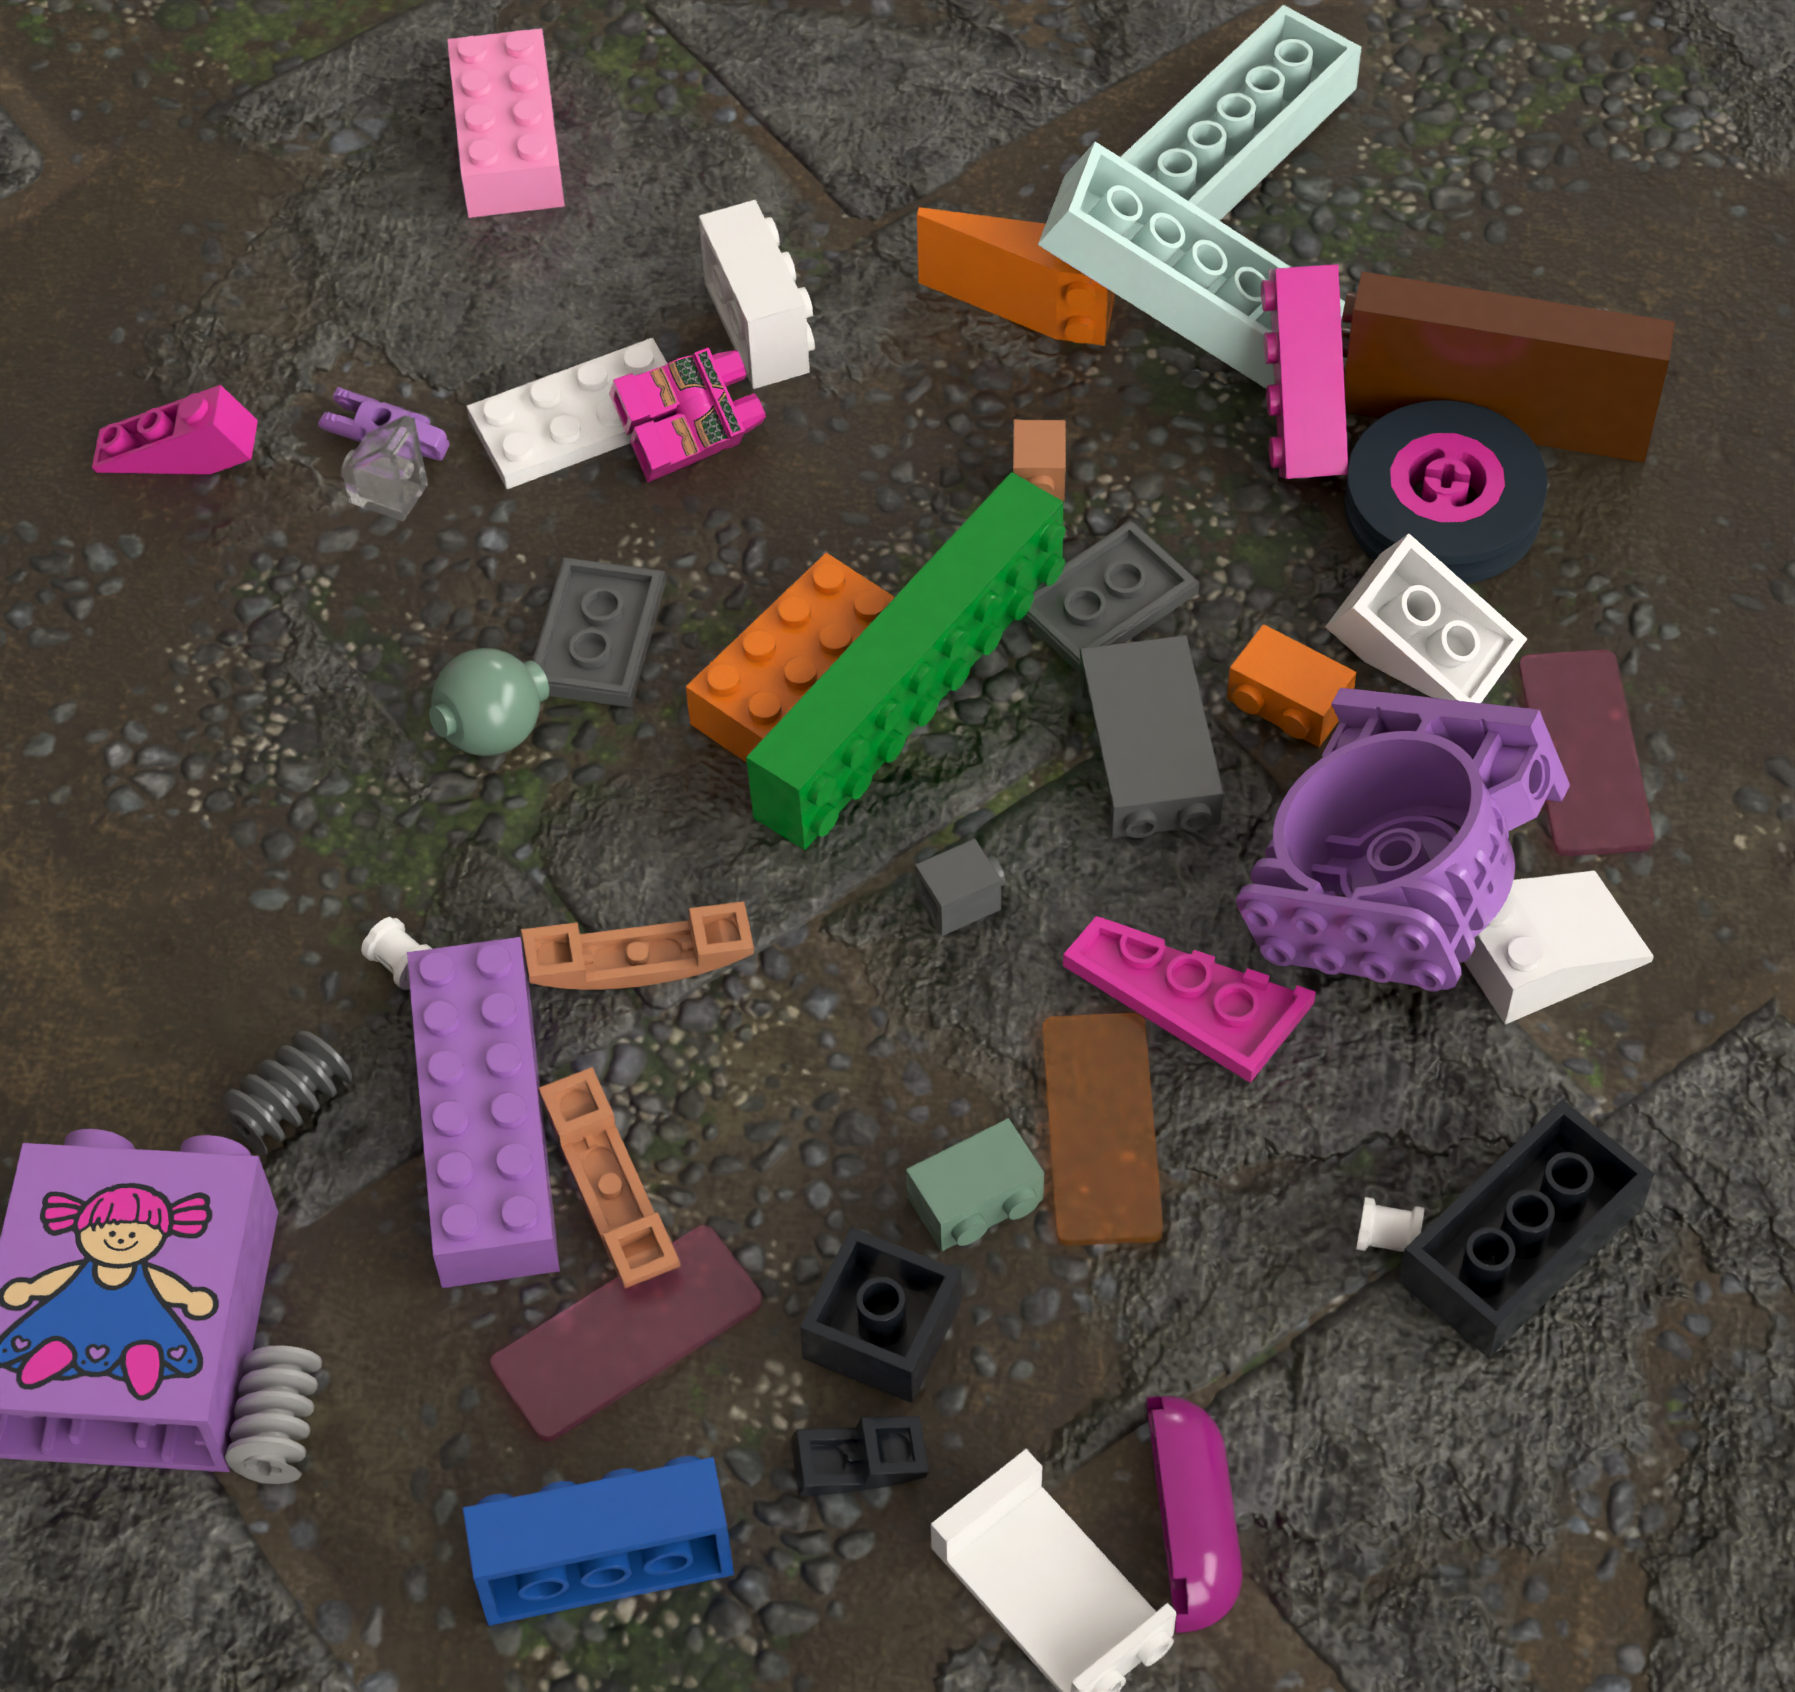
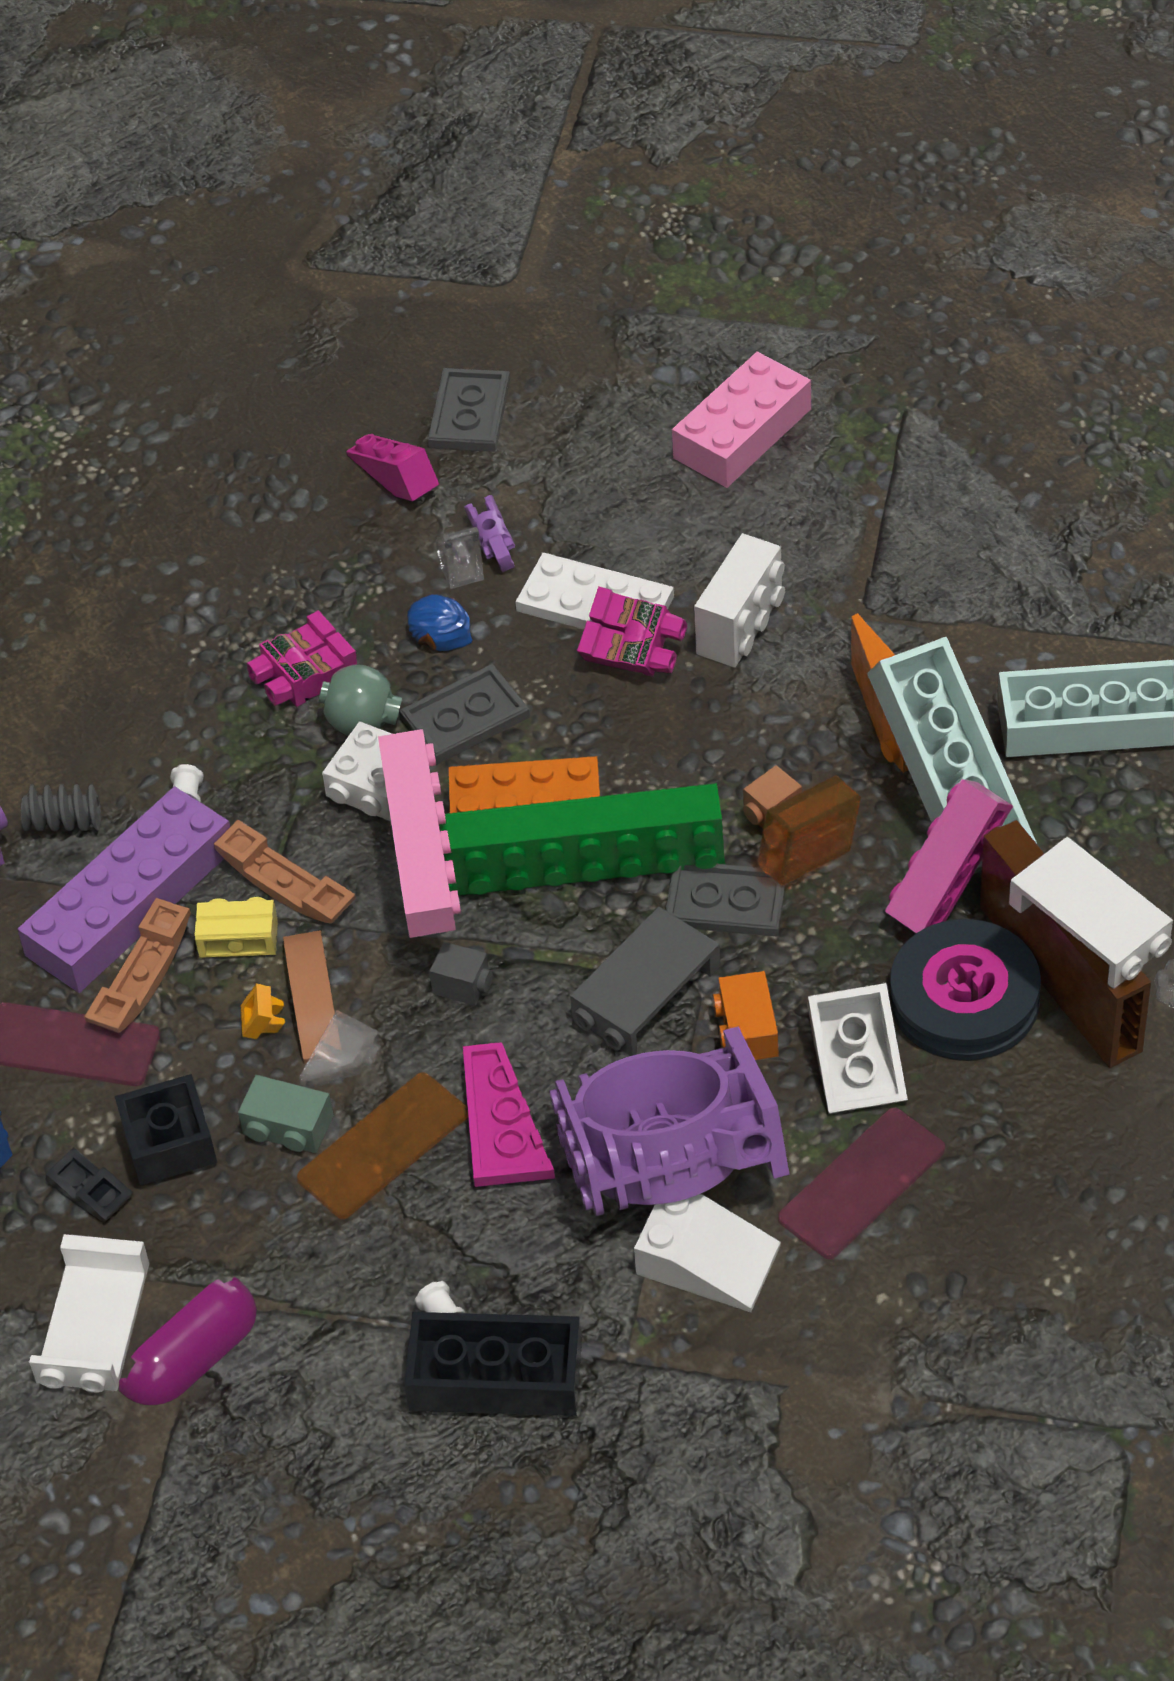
camera: 50 degrees right, 5 degrees down
none -> light yellow brick [195,897,278,958]
none -> light orange tile [241,983,285,1040]
none -> dark pink hips [246,610,357,707]
none -> nougat slope [283,930,343,1064]
none -> clear slope [299,1010,381,1089]
none -> white brick [322,721,392,821]
none -> bright pink brick [378,729,461,938]
none -> blue hair [407,595,473,651]
none -> dark grey tile [428,368,510,452]
none -> clear orange brick [757,775,861,886]
none -> white panel [1009,837,1173,989]

